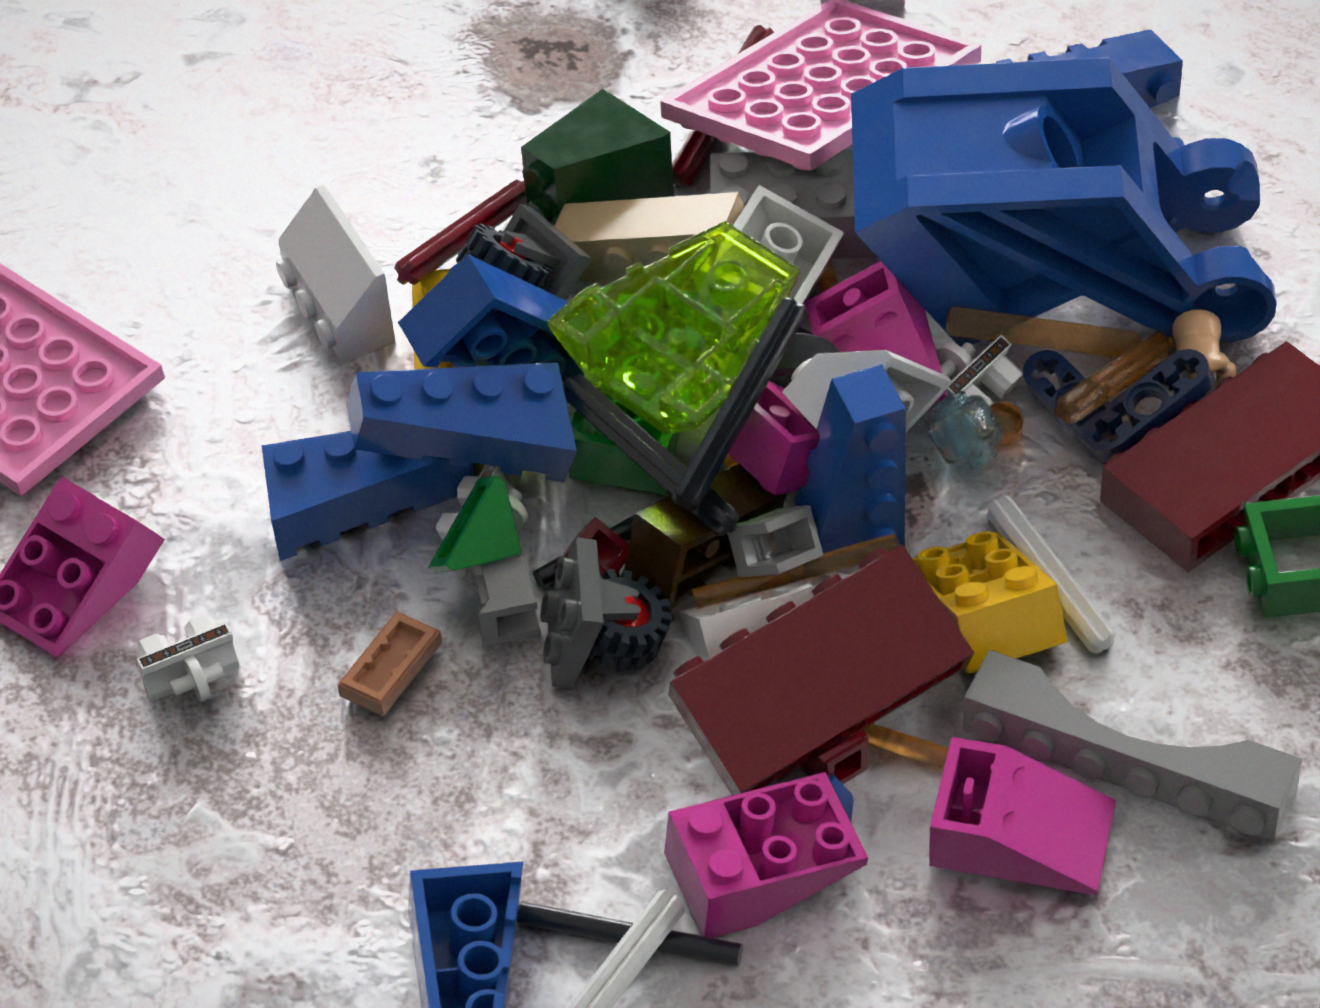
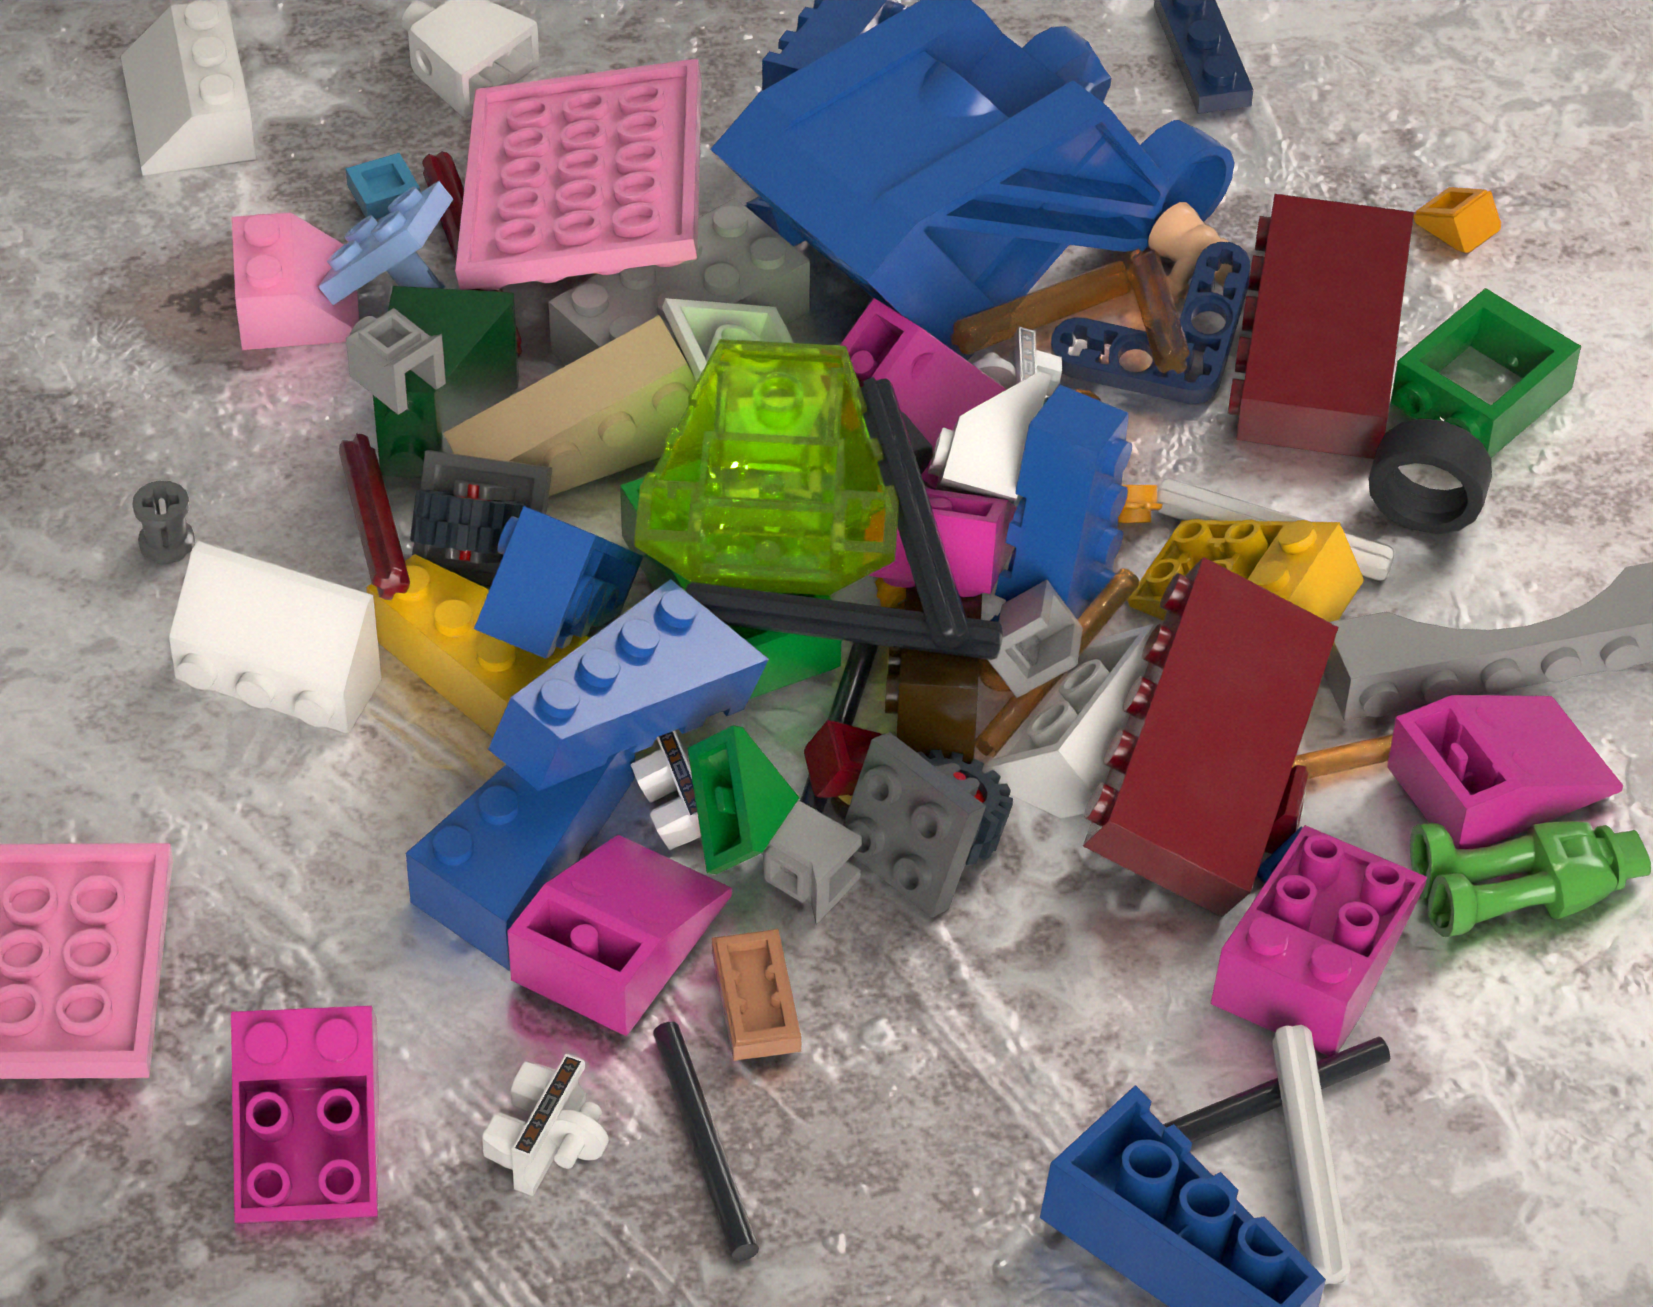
camera: 45 degrees left, 0 degrees up
none -> dark grey bush [132,481,195,564]
none -> bright pink slope [232,212,360,350]
none -> light blue plate [318,181,453,305]
none -> dark azure plate [345,153,421,219]
none -> light grey window [346,308,446,415]
none -> dark pink slope [507,835,732,1036]
none -> black bar [653,1022,759,1261]
none -> light orange plate [1118,485,1162,523]
none -> black tyre [1368,419,1492,534]
none -> bright green piece [1409,821,1651,937]

